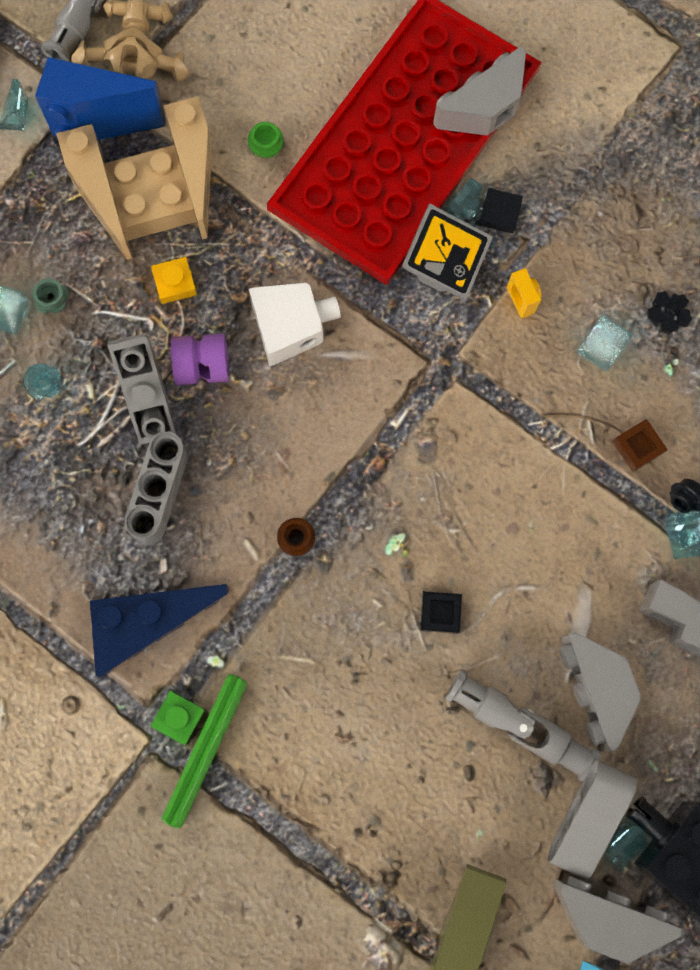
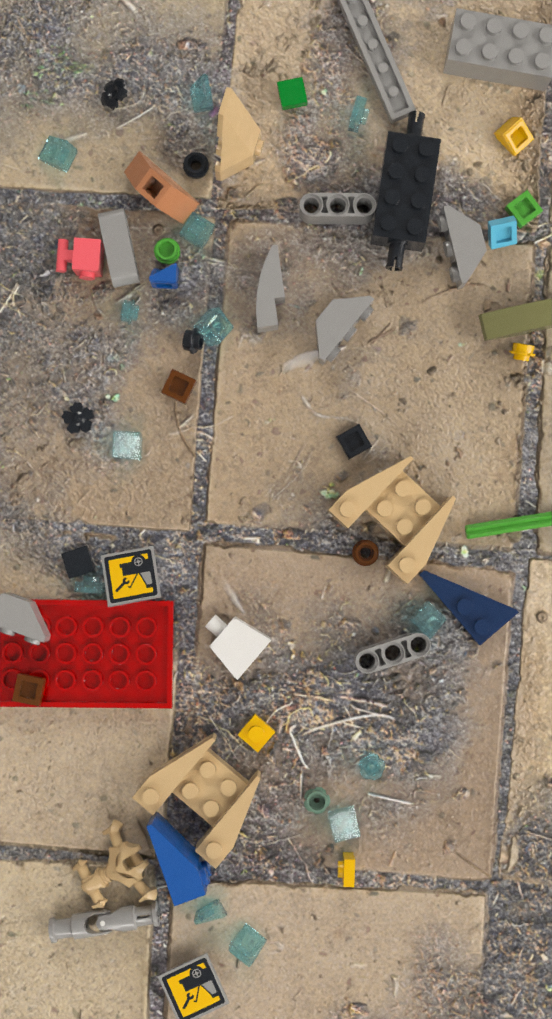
camera: 115 degrees left, 10 degrees up
light grey slope [107,333,176,445] -> none
bright green plate [150,691,206,746] -> none
medium lavender wheel [171,333,229,386] -> none
bright green plate [248,122,284,158] -> none
light grey piece [444,669,601,783] -> none
yellow plate [506,268,542,319] -> none
light grey beam [548,760,637,880] -> none
clear light blue slope [603,822,647,871] -> none
none -> reddish brown plate [12,673,46,706]
none -> tan wedge [327,456,456,584]
none -> clear light blue slope [409,601,446,639]
none -> yellow plate [509,343,536,361]

